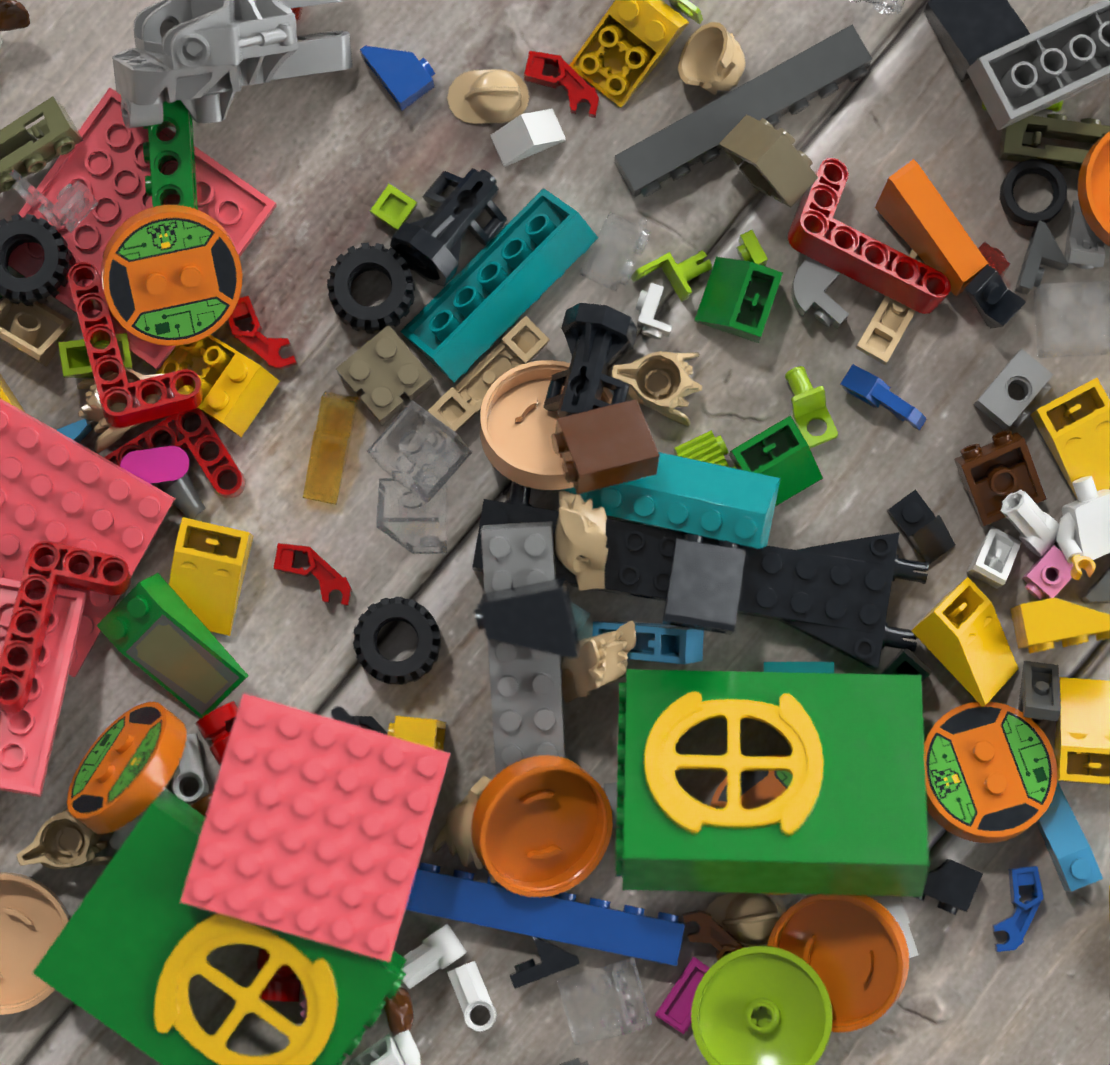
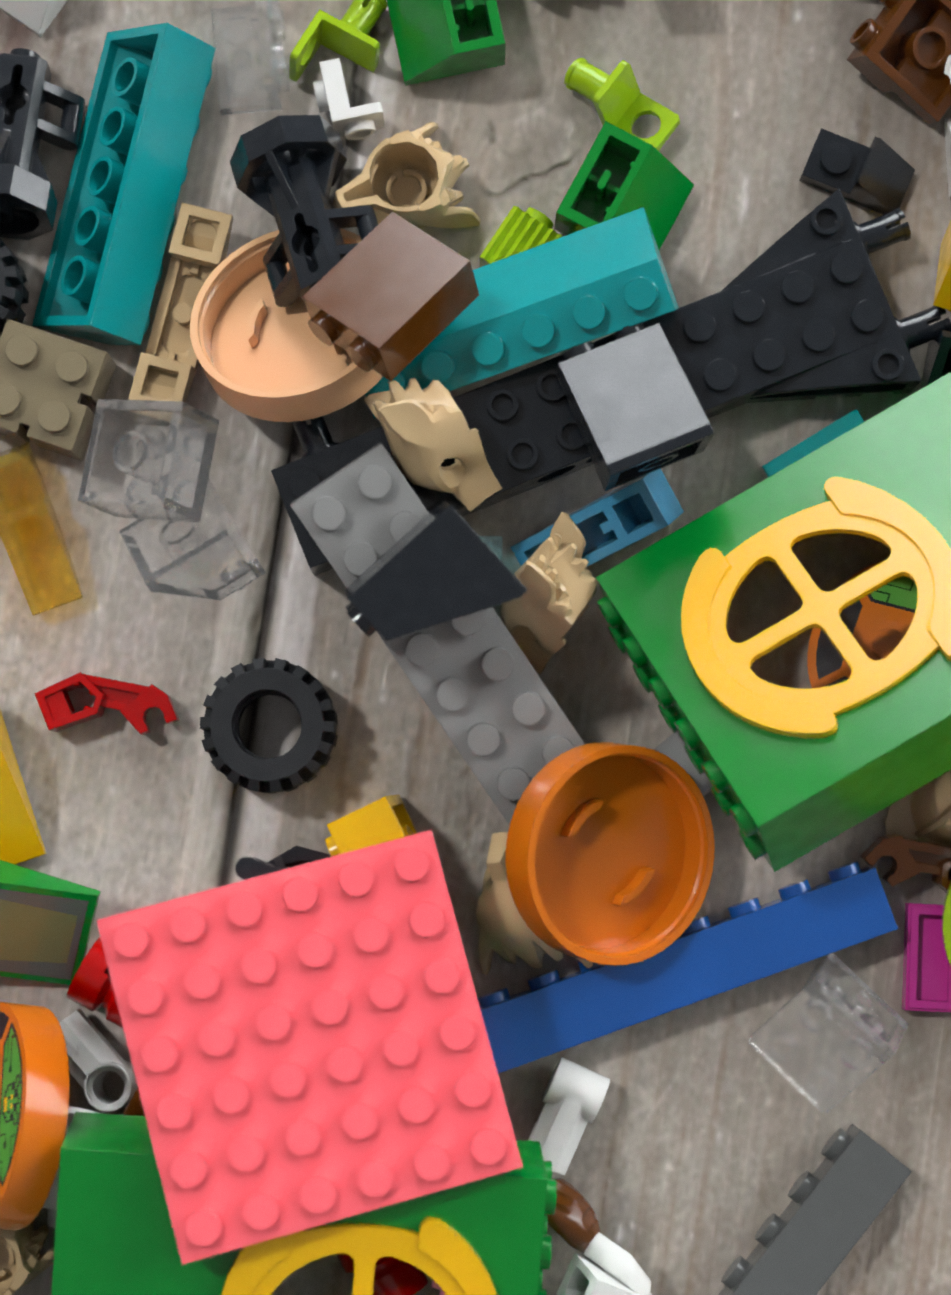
camera: 30 degrees left, 0 degrees up
white piece [447,961,497,1032] -> none
black slope [510,936,580,989] -> none
blue piece [840,364,927,431] -> none

